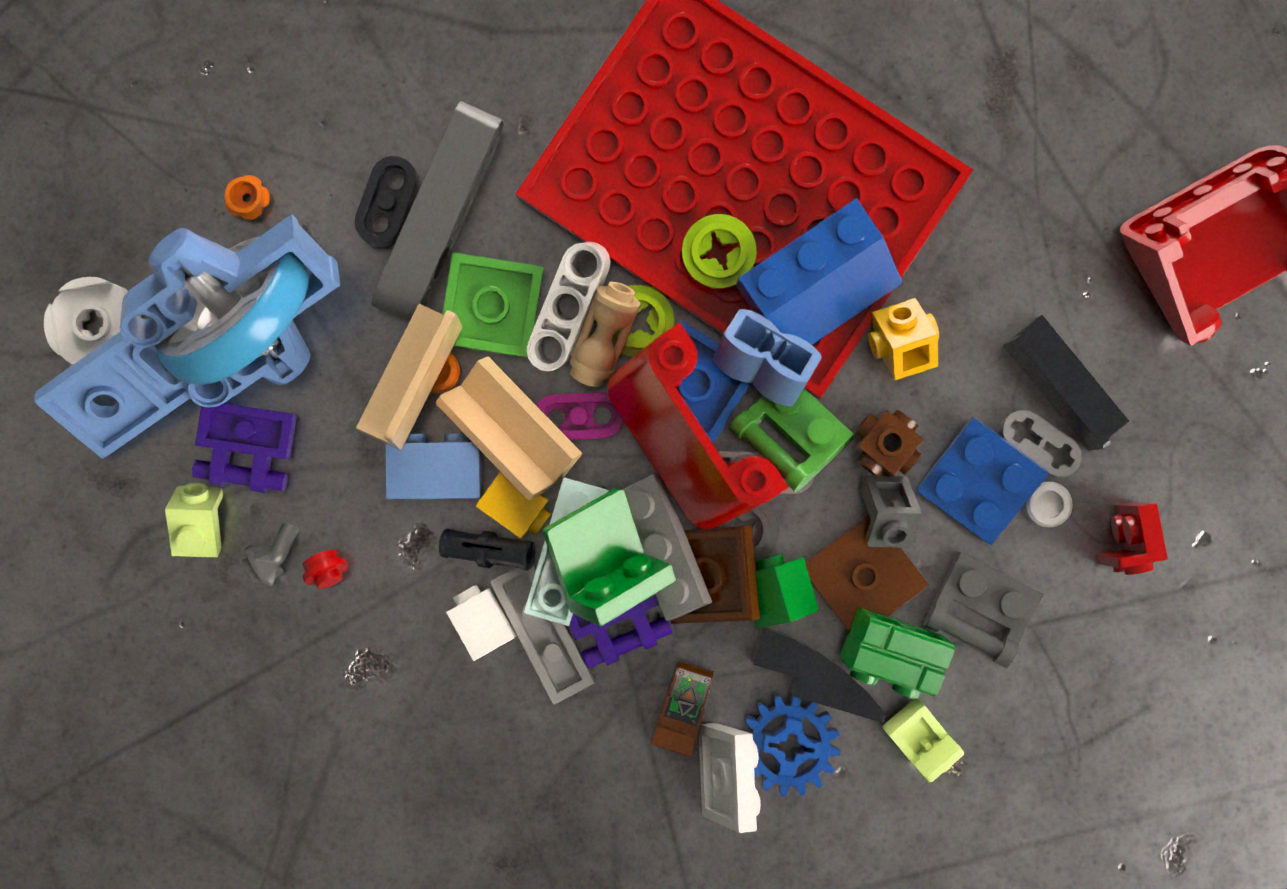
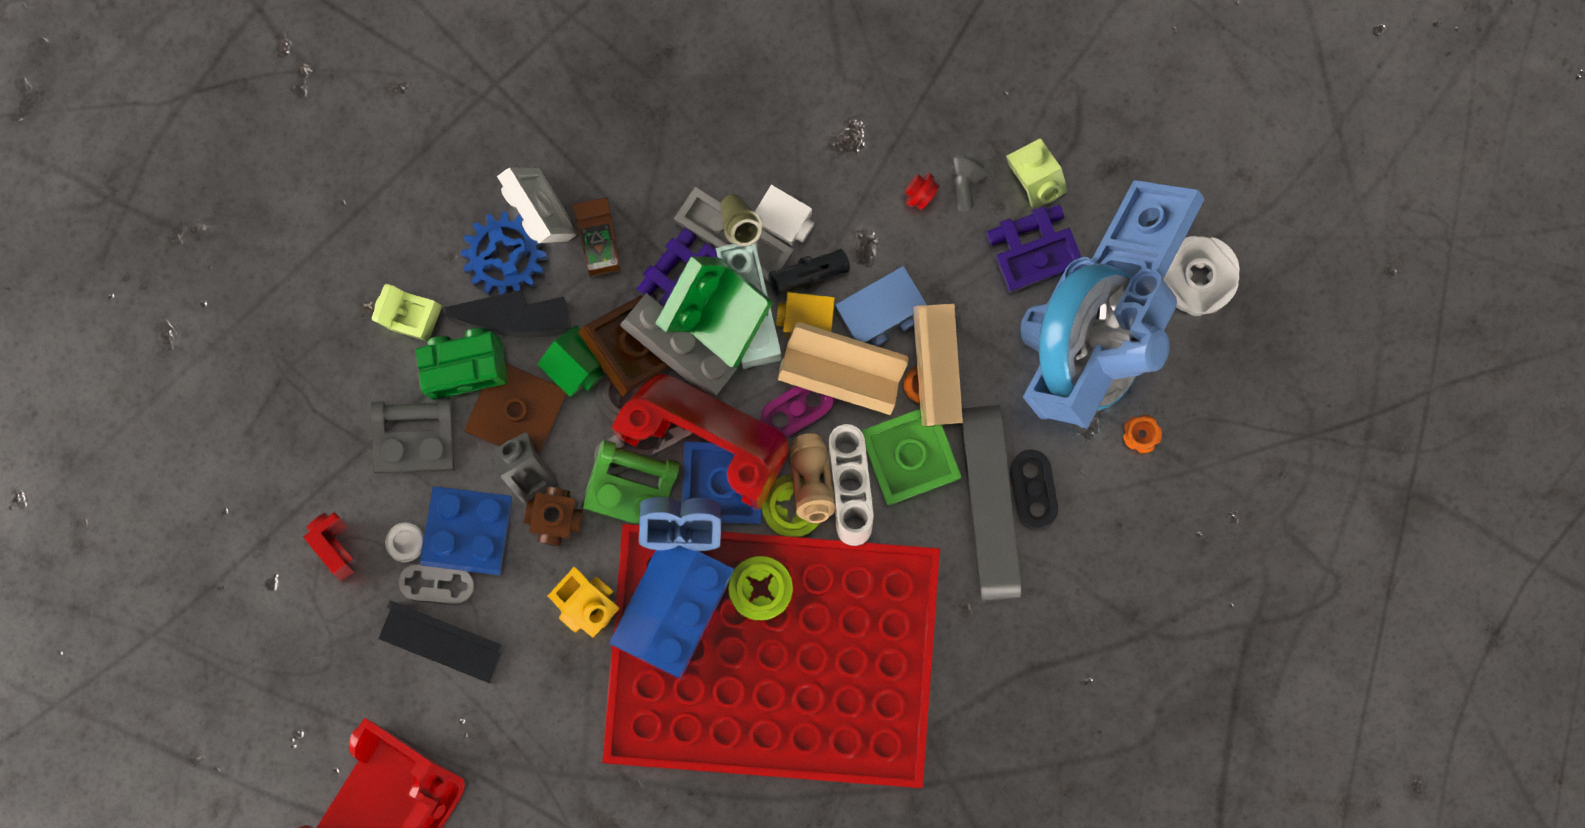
camera: 150 degrees right, 5 degrees down
none -> olive cone [720,194,763,246]

